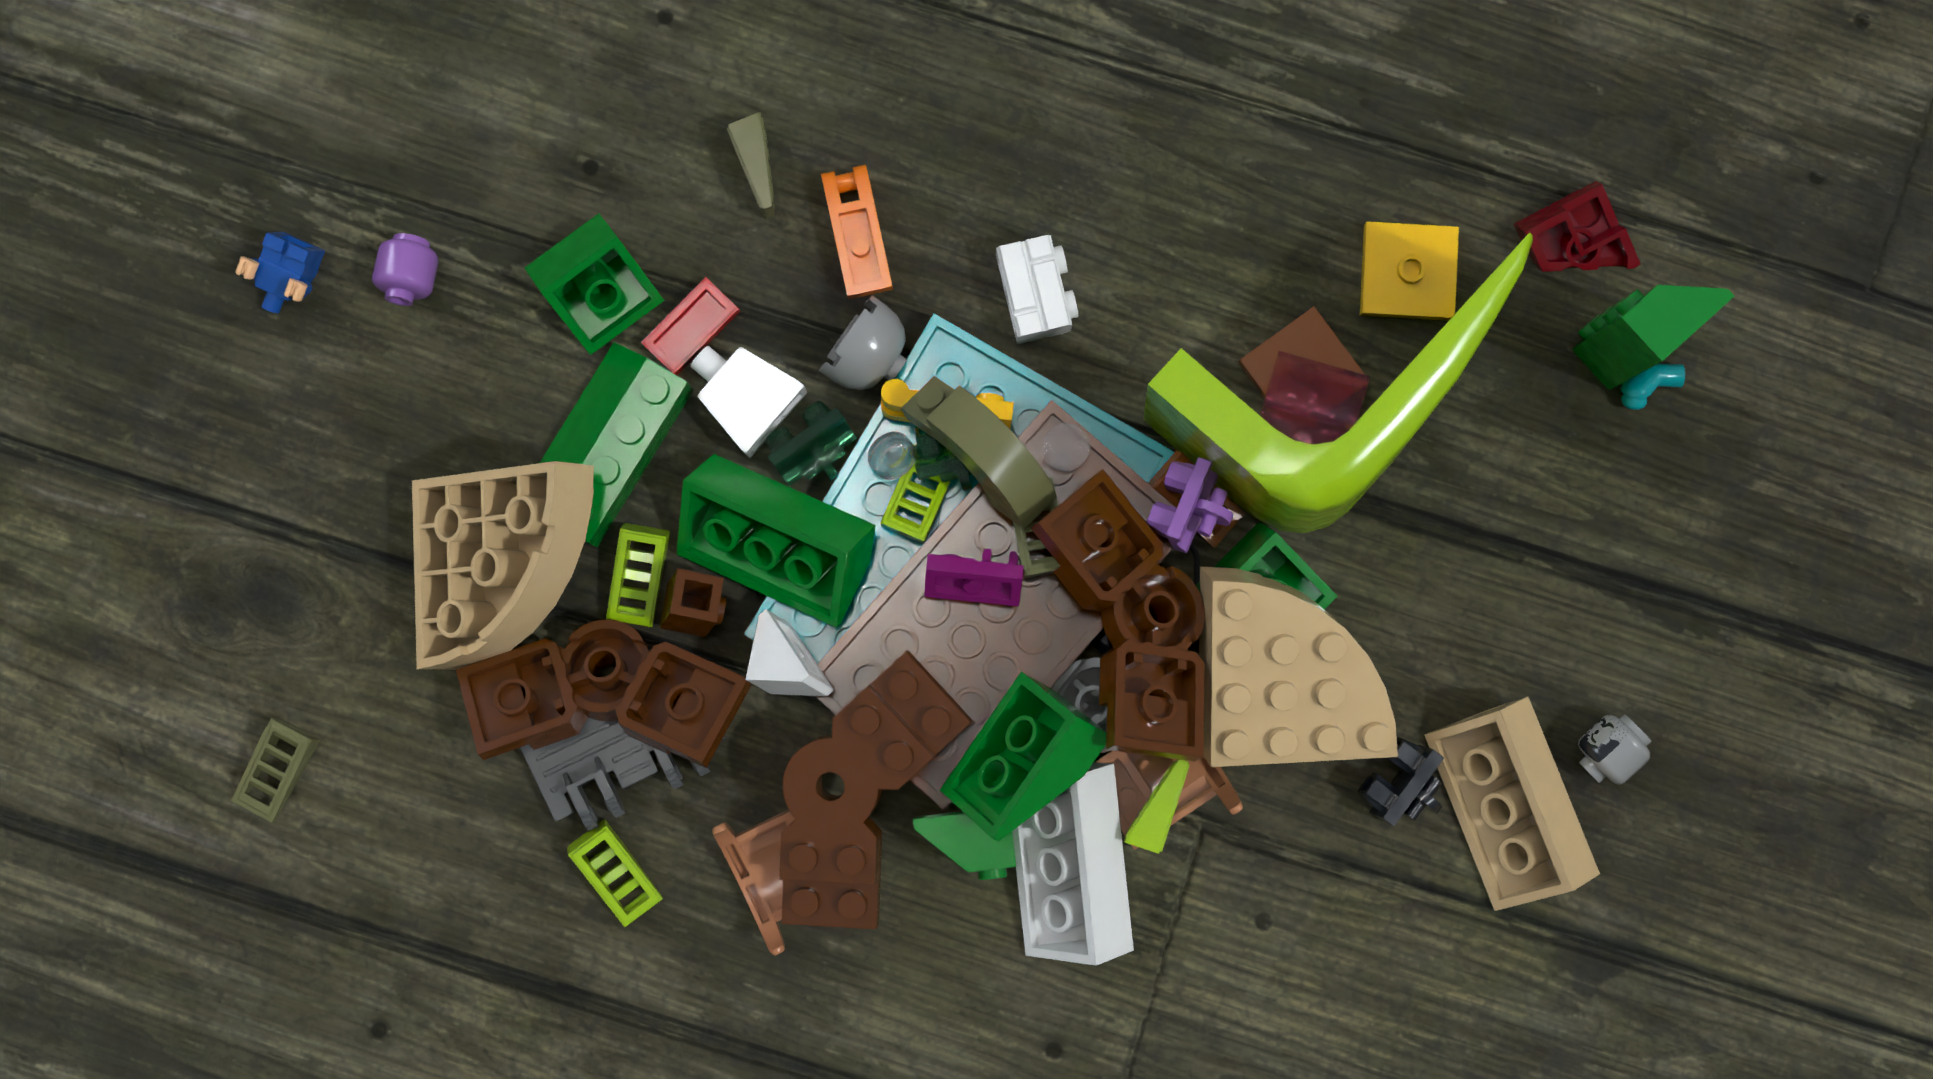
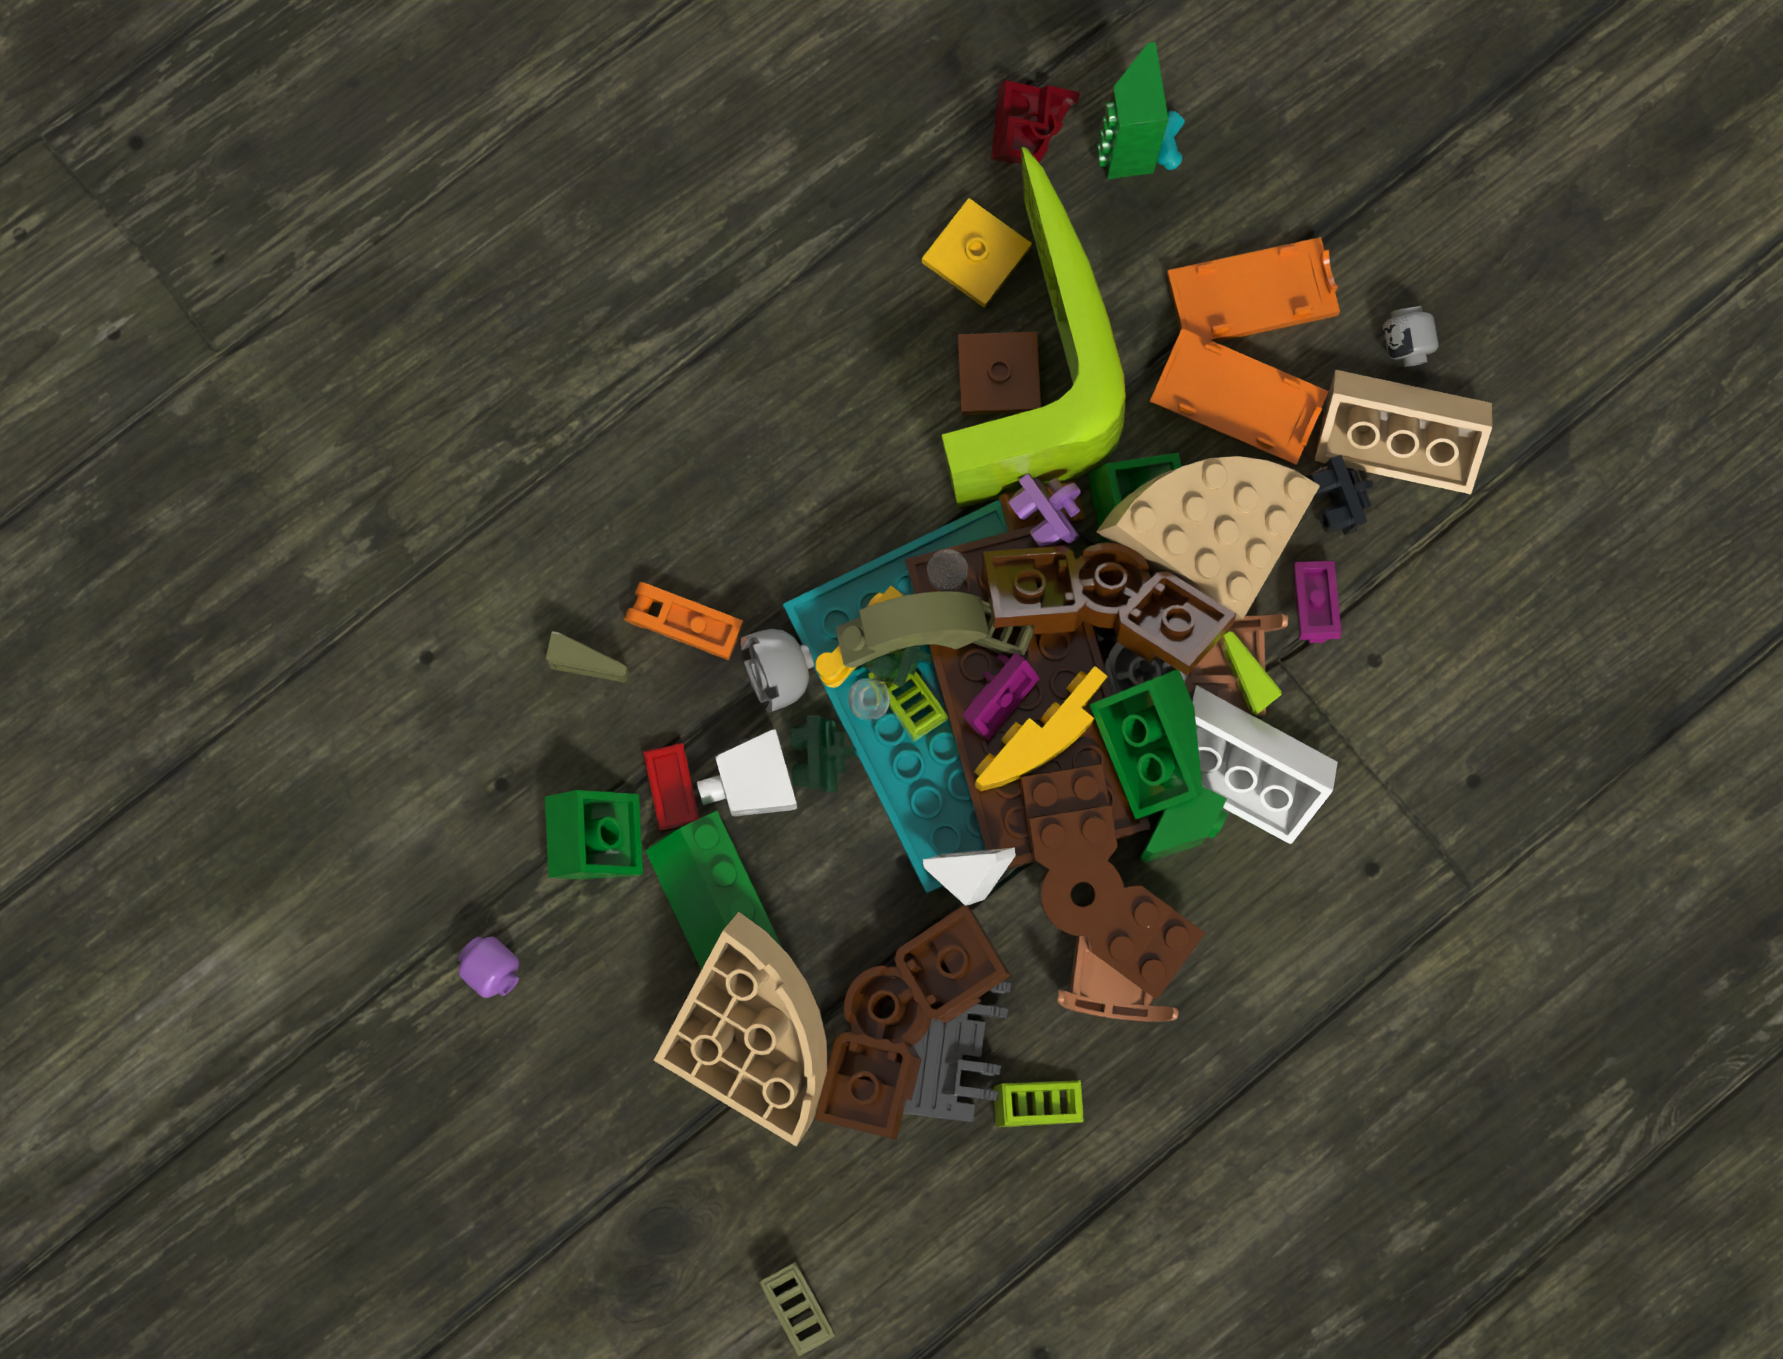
camera: 60 degrees left, 5 degrees down
blue piece [235,232,326,314] -> none
lime slope [606,523,670,627] -> none
reddish brown brick [659,568,726,637] -> none
green slope [676,454,876,628] -> none
white brick [996,235,1079,344] -> none
clear pink slope [1260,351,1370,444] -> none
none -> yellow slope [974,666,1108,791]
none -> orange piece [1150,328,1329,465]
none -> orange piece [1166,237,1340,342]
none -> magenta plate [1293,561,1342,643]

